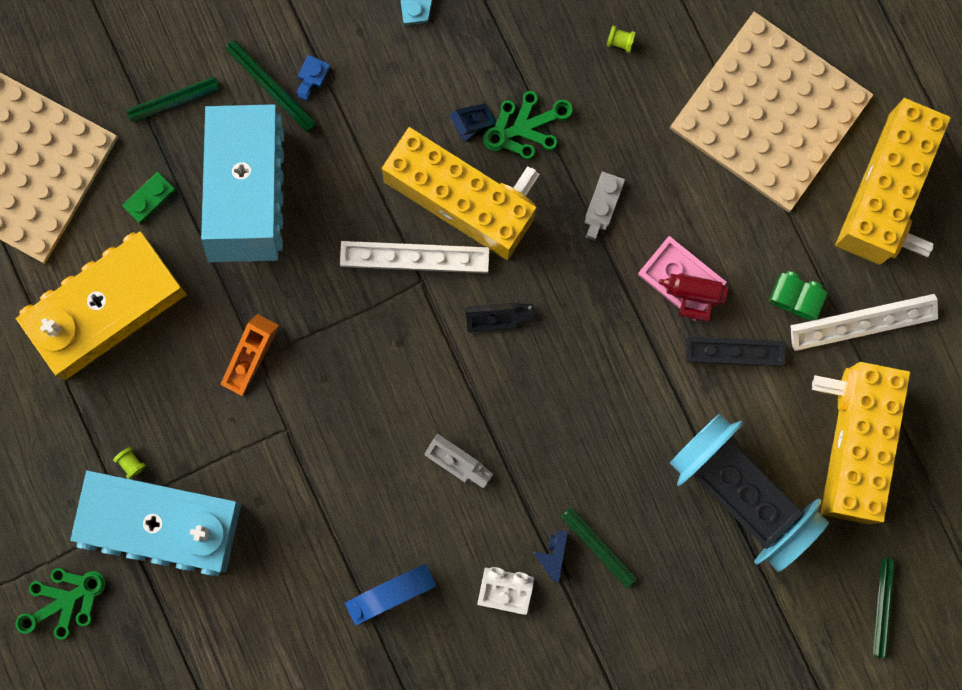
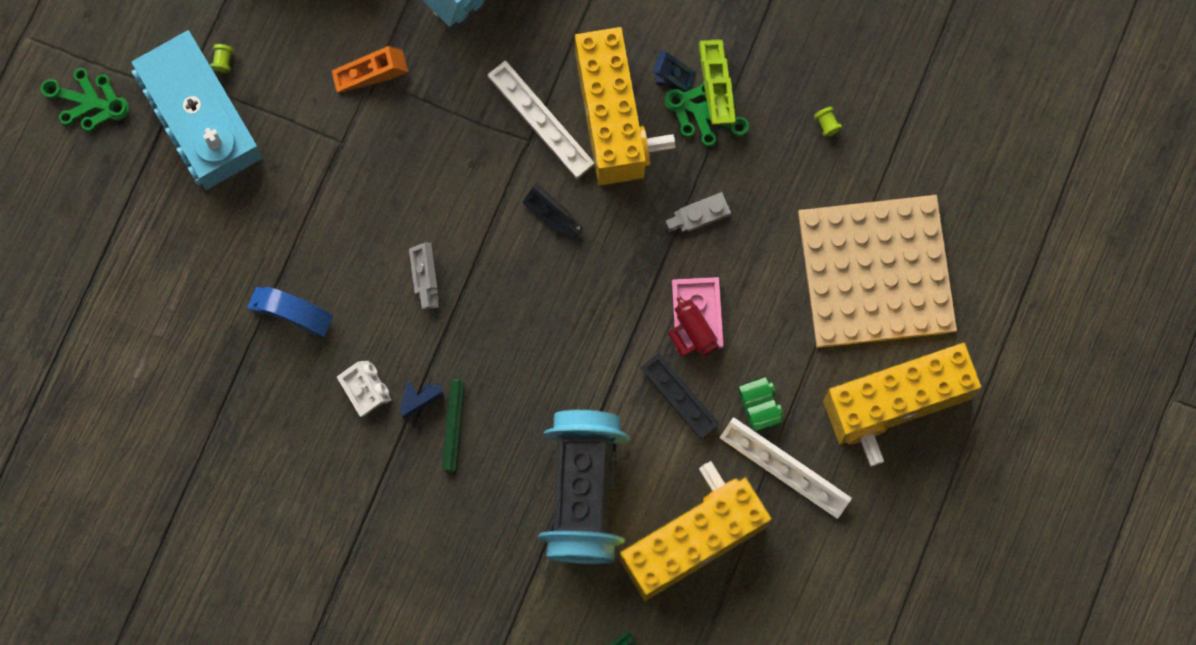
camera: 50 degrees right, 5 degrees down
none -> lime slope [699,40,736,125]

